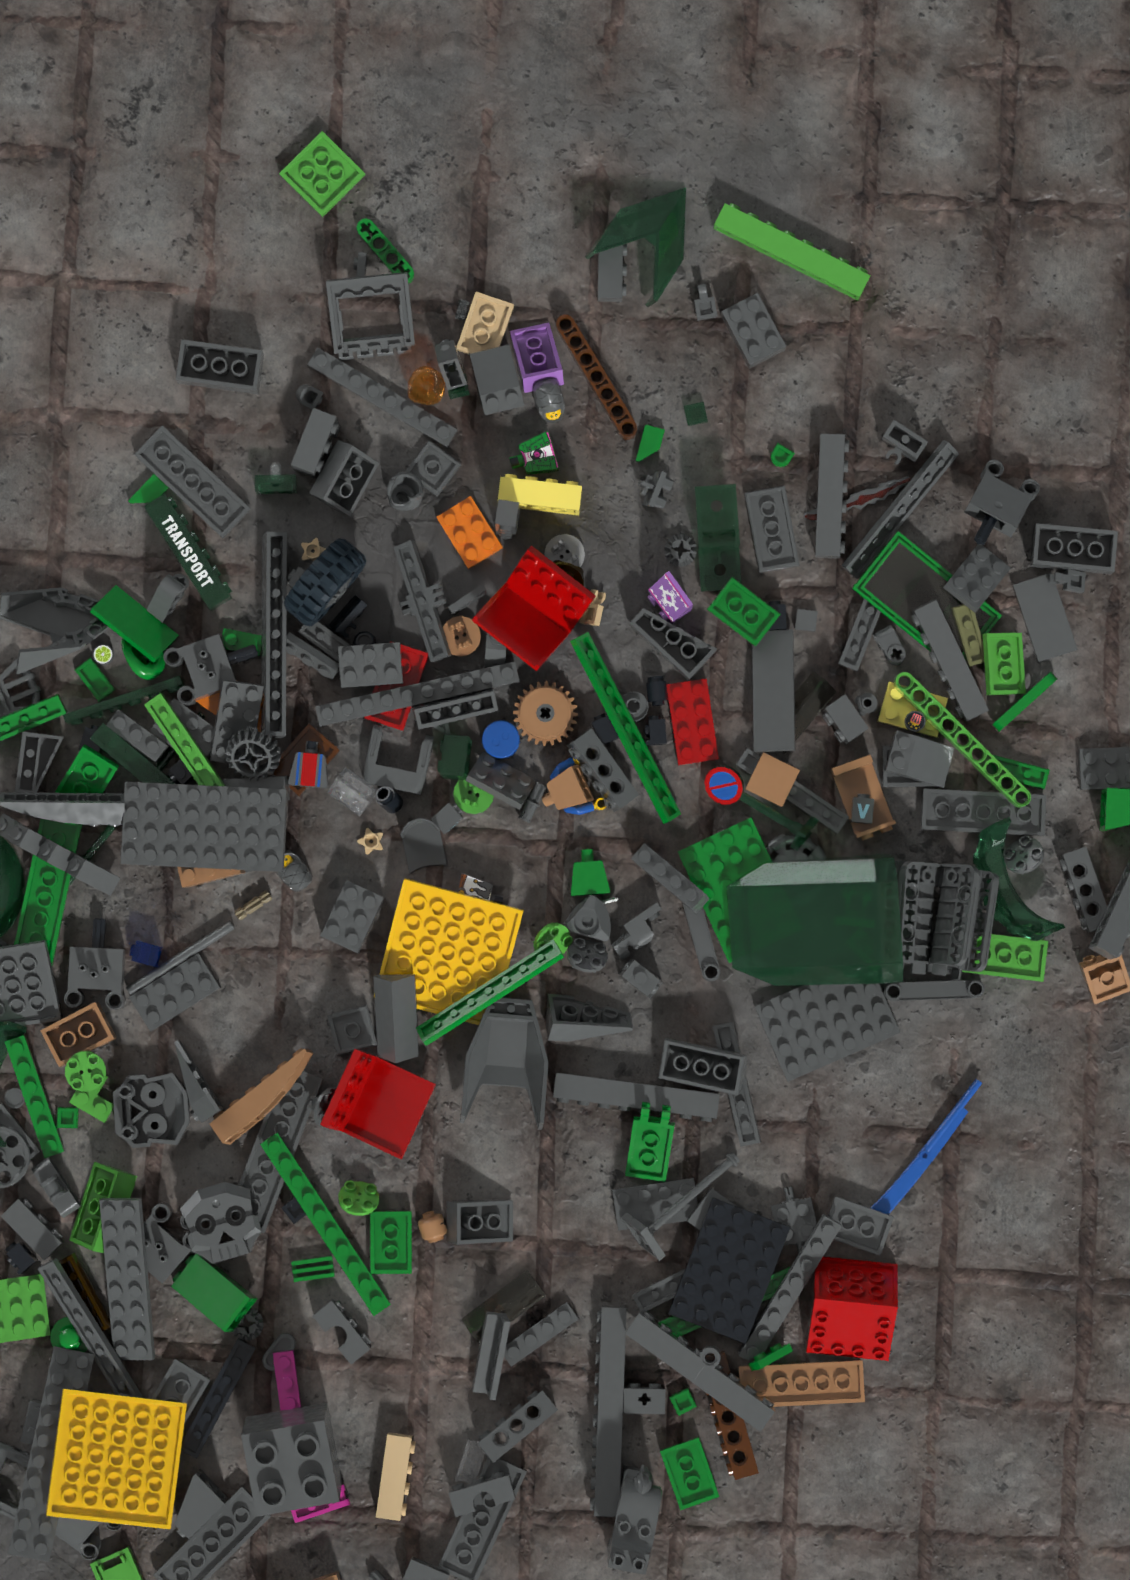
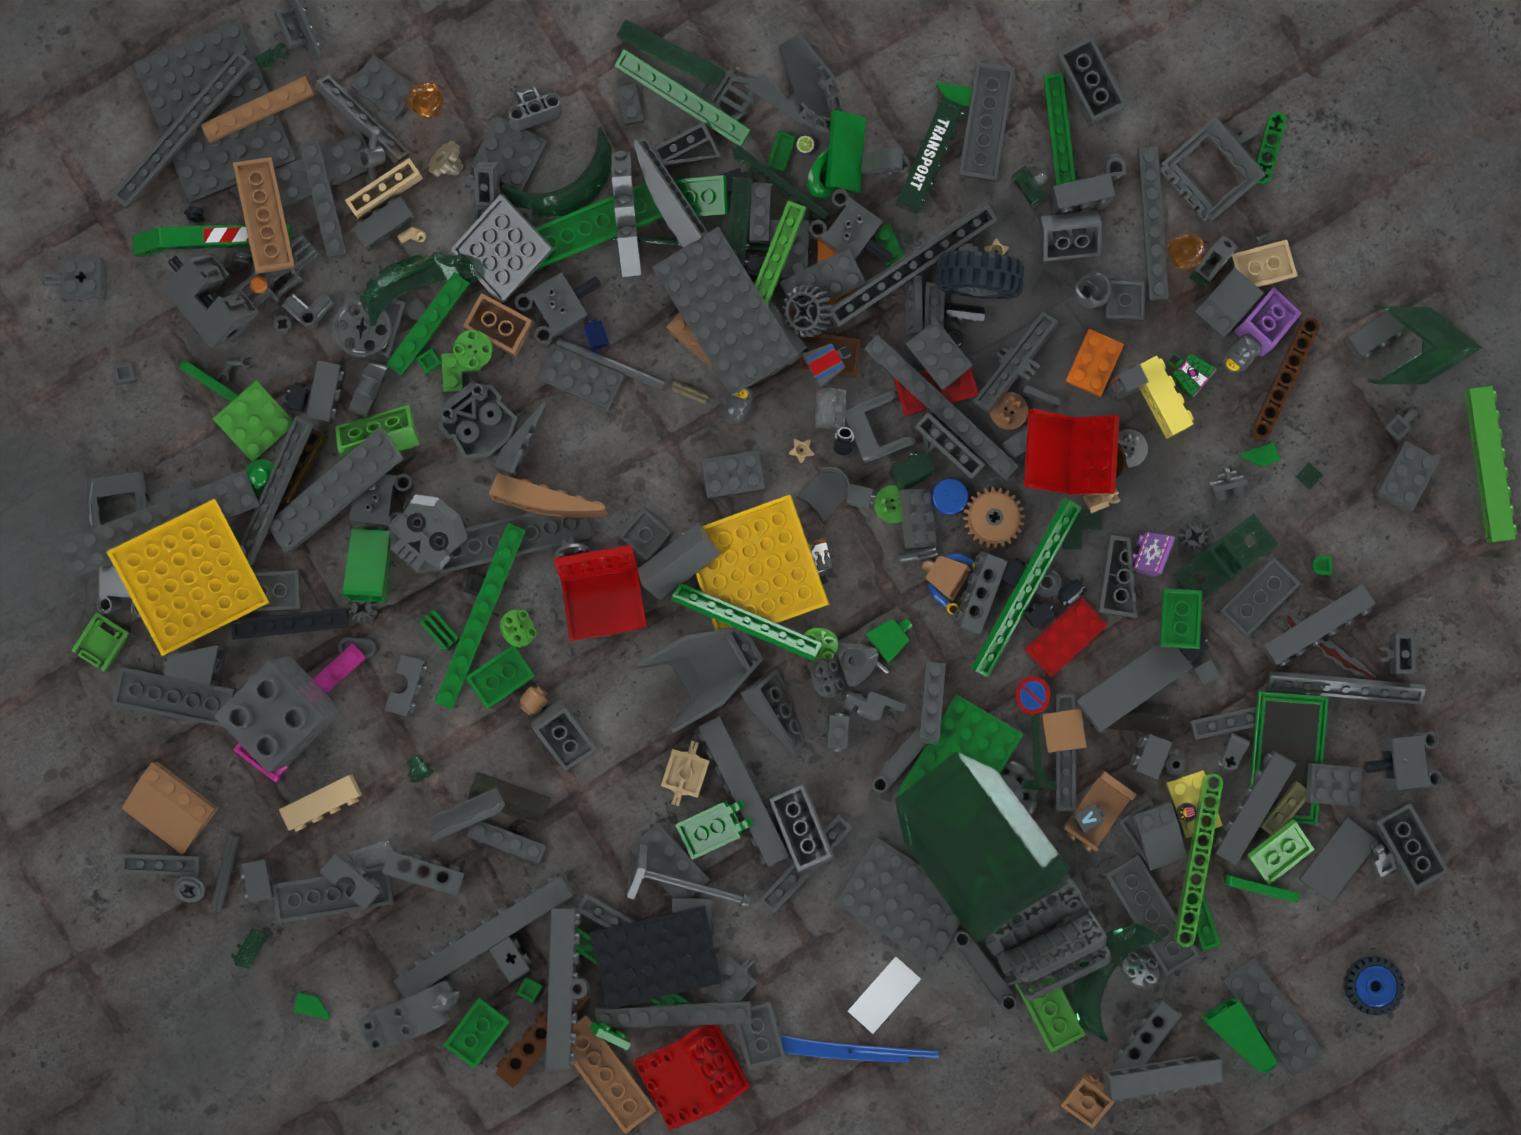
camera: 55 degrees right, 0 degrees up
bright green plate [279,131,365,218] -> none
none -> clear green piece [406,755,434,783]
none -> tan plate [661,741,709,806]
none -> white sticker [848,957,921,1034]
none -> green plate [1043,73,1076,185]
none -> clear green tile [1062,510,1101,550]

